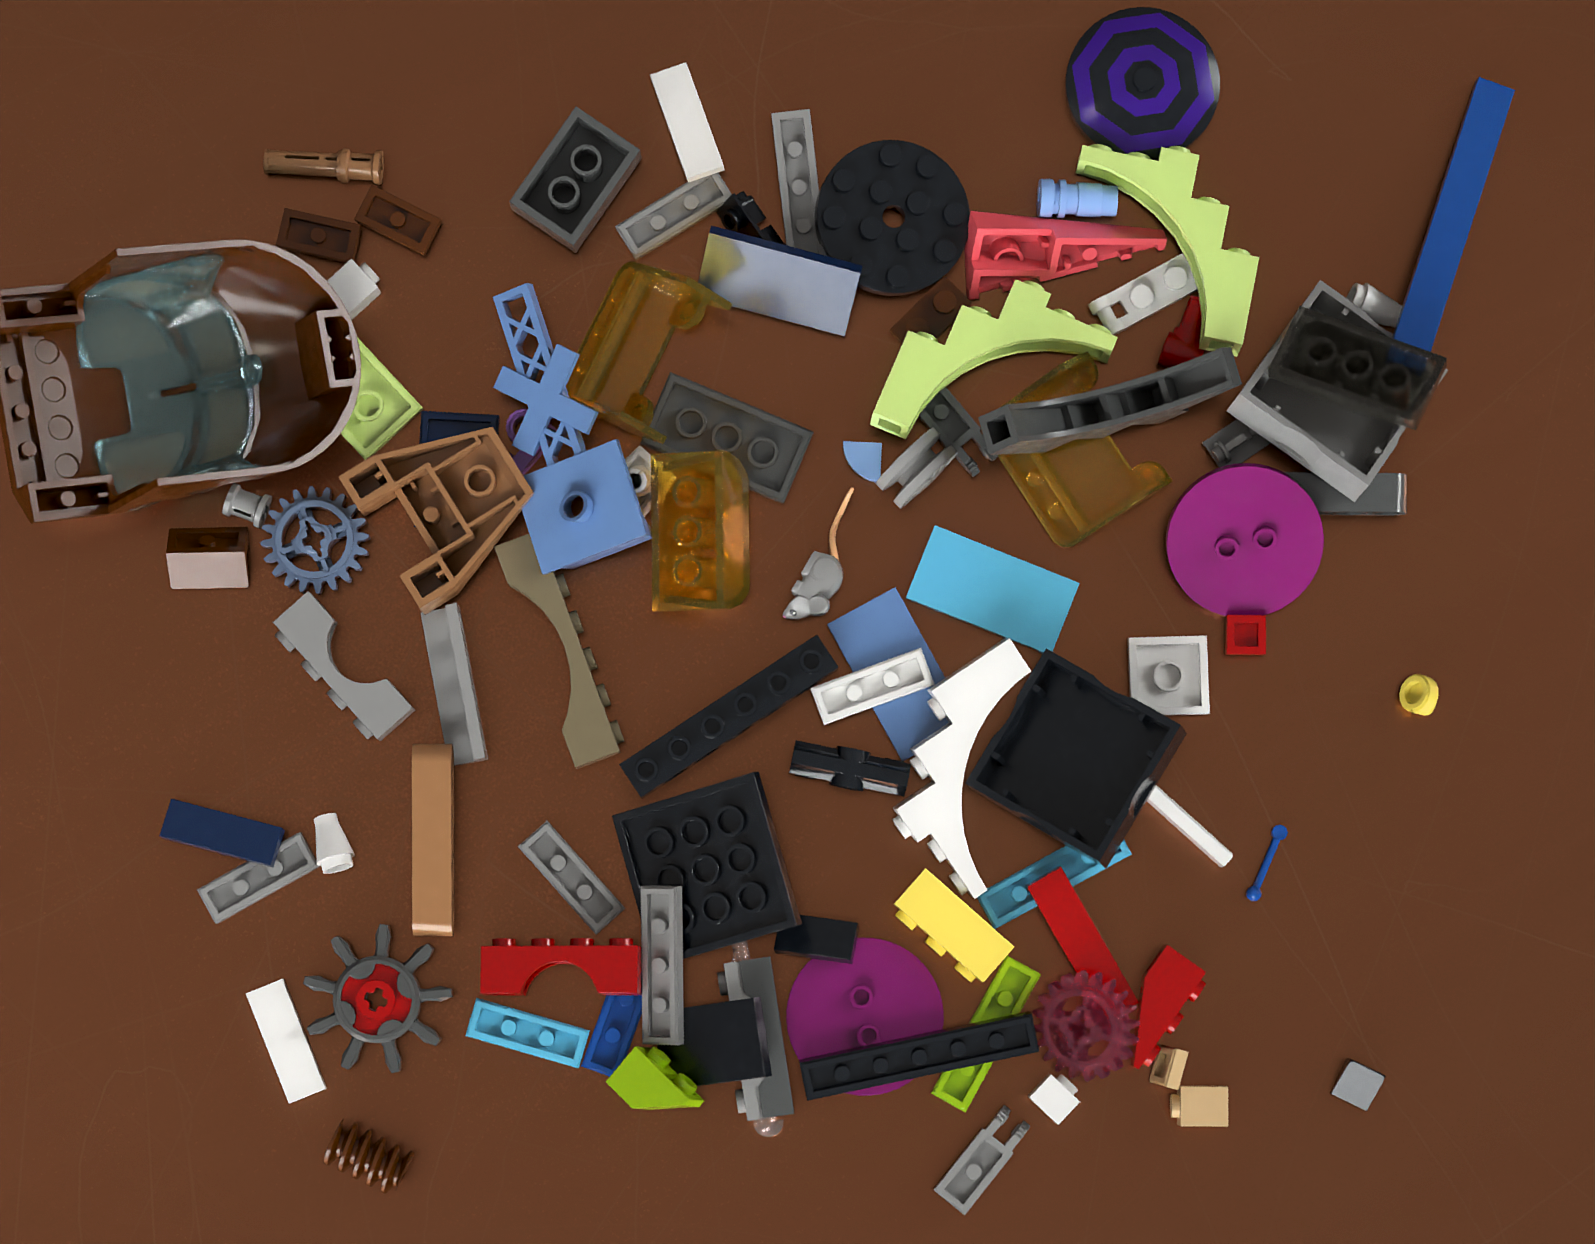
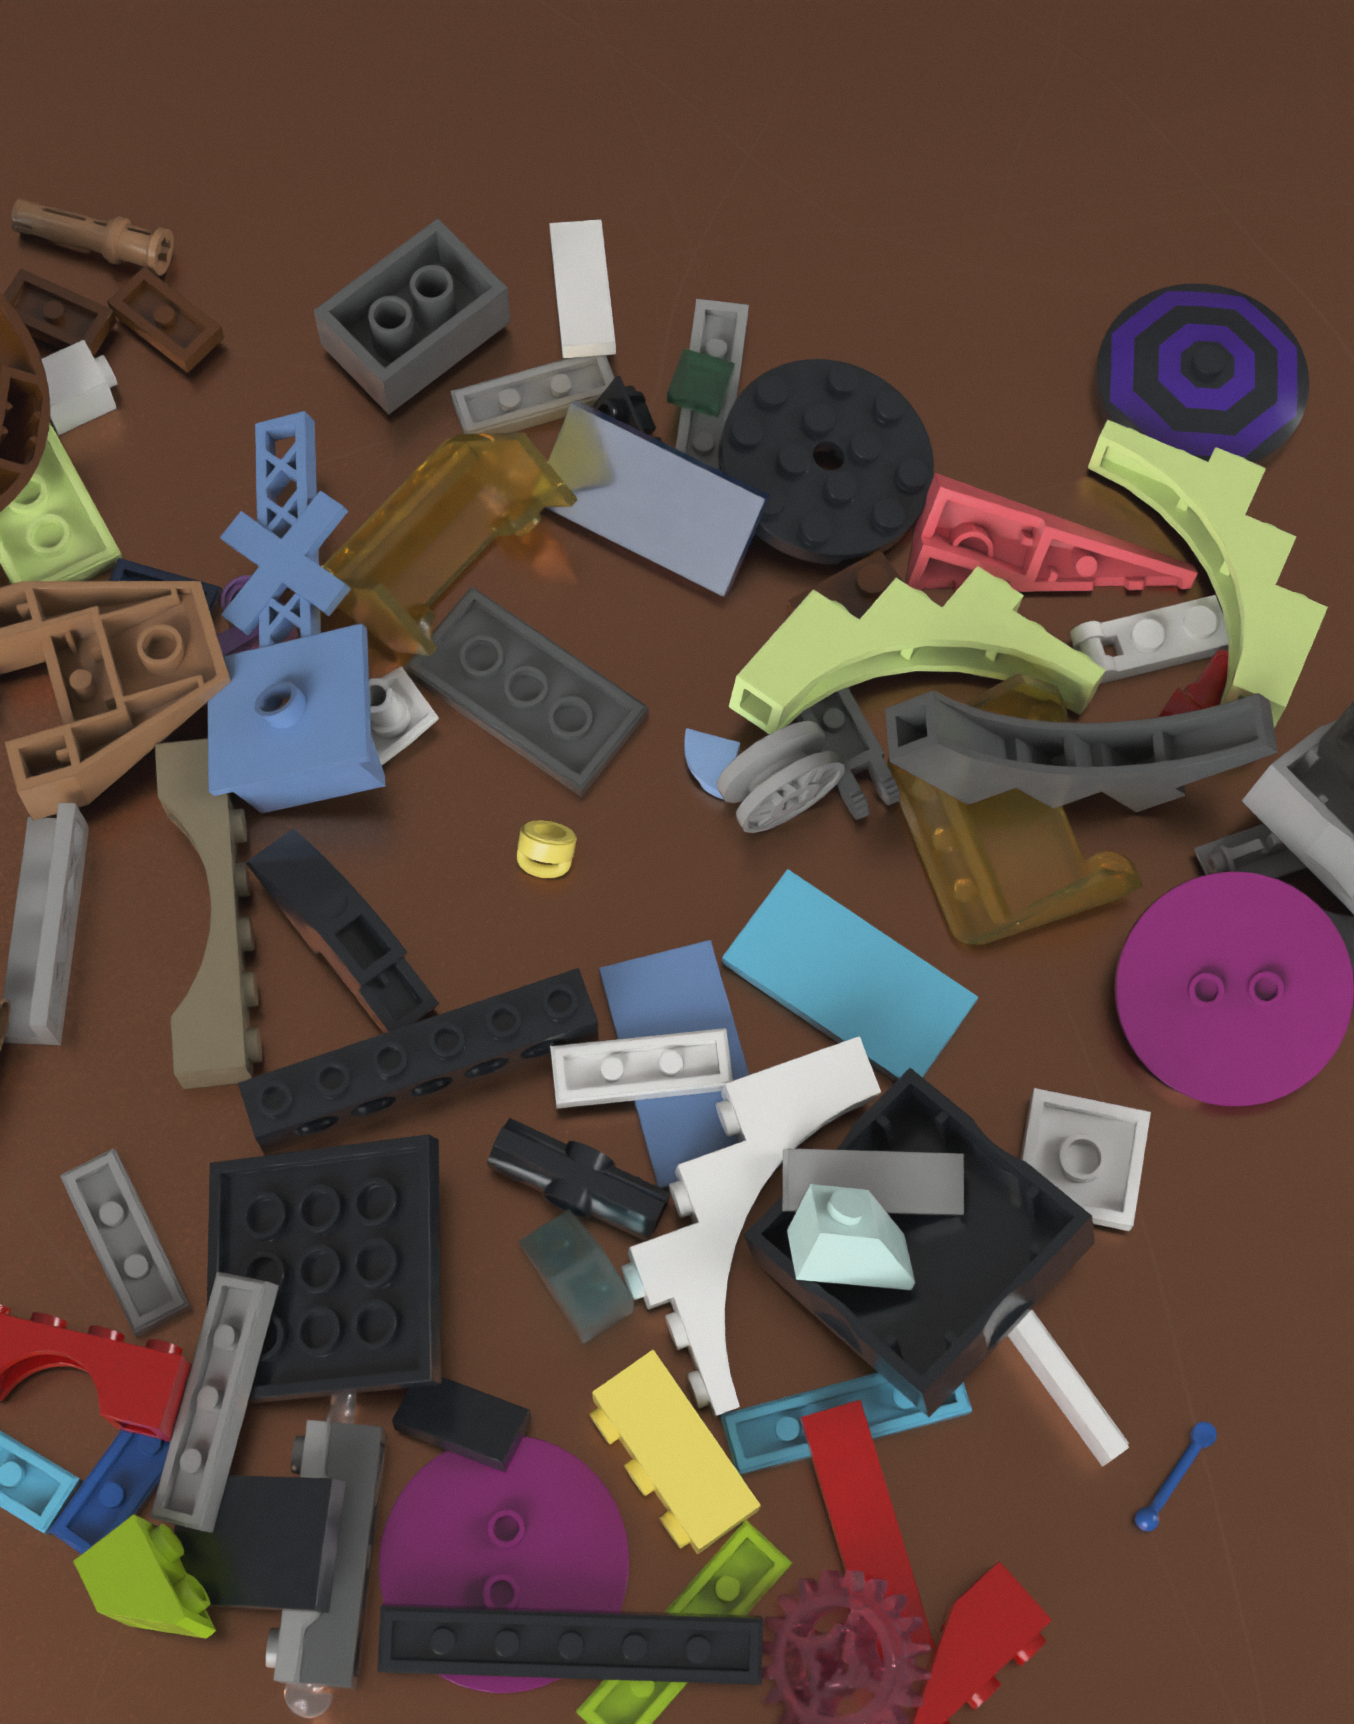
camera: 15 degrees right, 15 degrees down
clear yellow windscreen [651,450,750,612] -> none
light grey animal [782,487,854,619] -> none
light blue axle [1037,179,1118,218] -> none
red plate [1225,615,1266,655] -> none
none -> black slope [246,829,439,1034]
none -> light yellow tile [517,820,577,879]
none -> clear light blue slope [519,1209,634,1344]
none -> clear green tile [667,348,735,418]
none -> light grey tile [782,1148,964,1216]
none -> light aqua slope [787,1184,915,1290]

